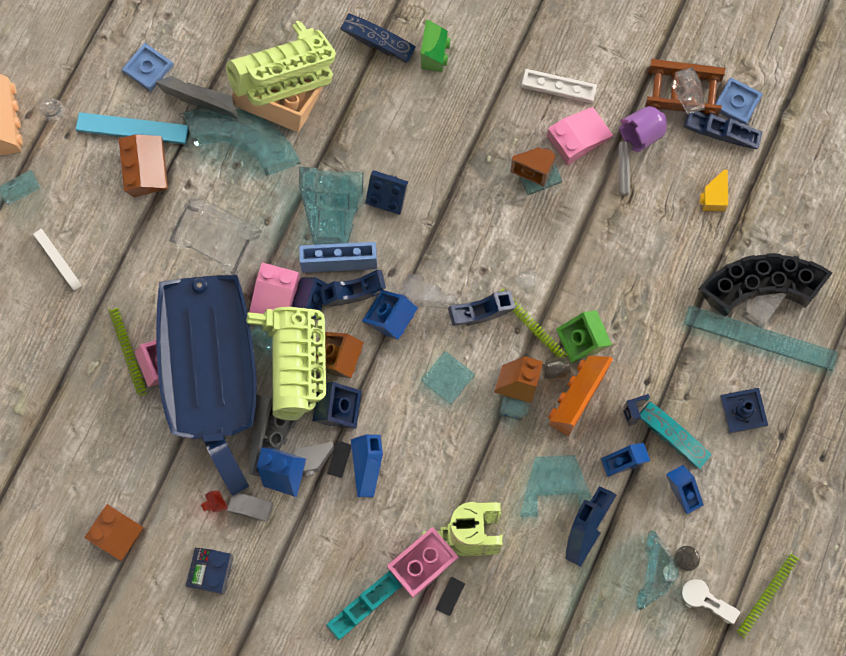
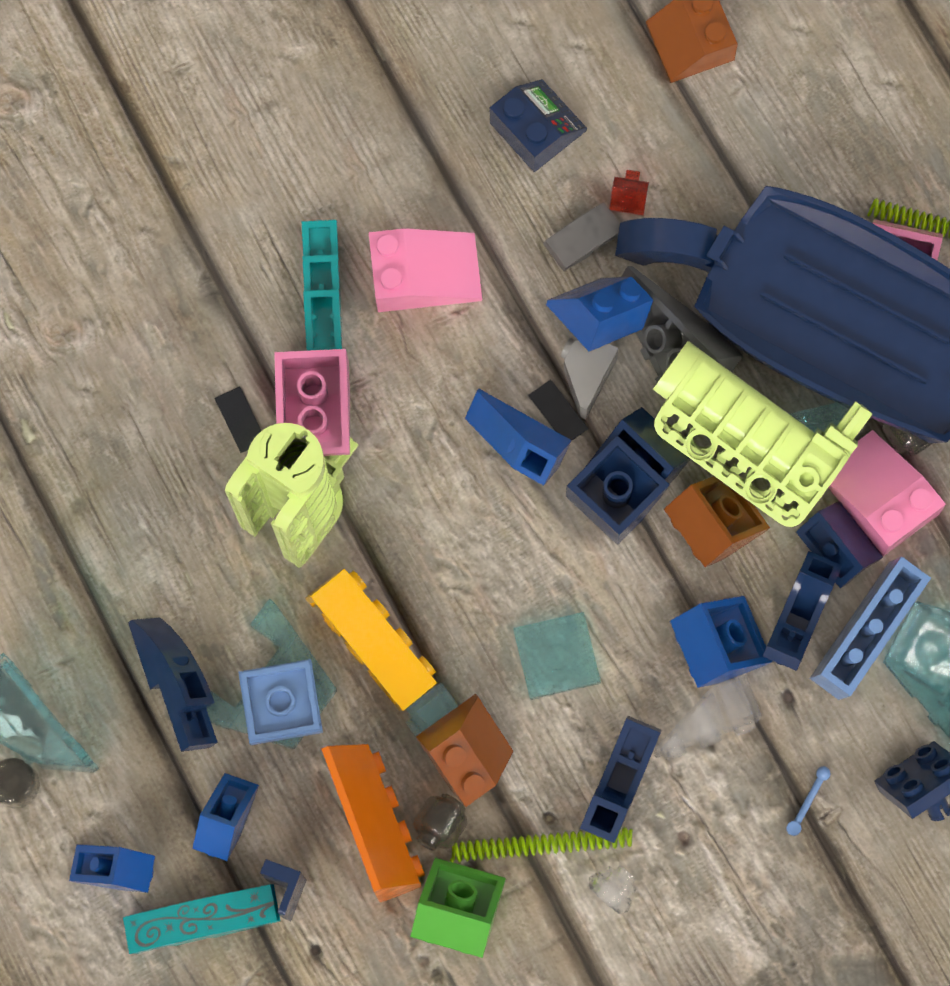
camera: 130 degrees right, 0 degrees up
none -> medium blue tile [238,659,323,745]
none -> yellow wedge [305,569,437,711]
none -> bright pink slope [369,228,482,312]
none -> dark blue slope [566,436,670,545]
none -> medium blue hinge [786,766,831,836]

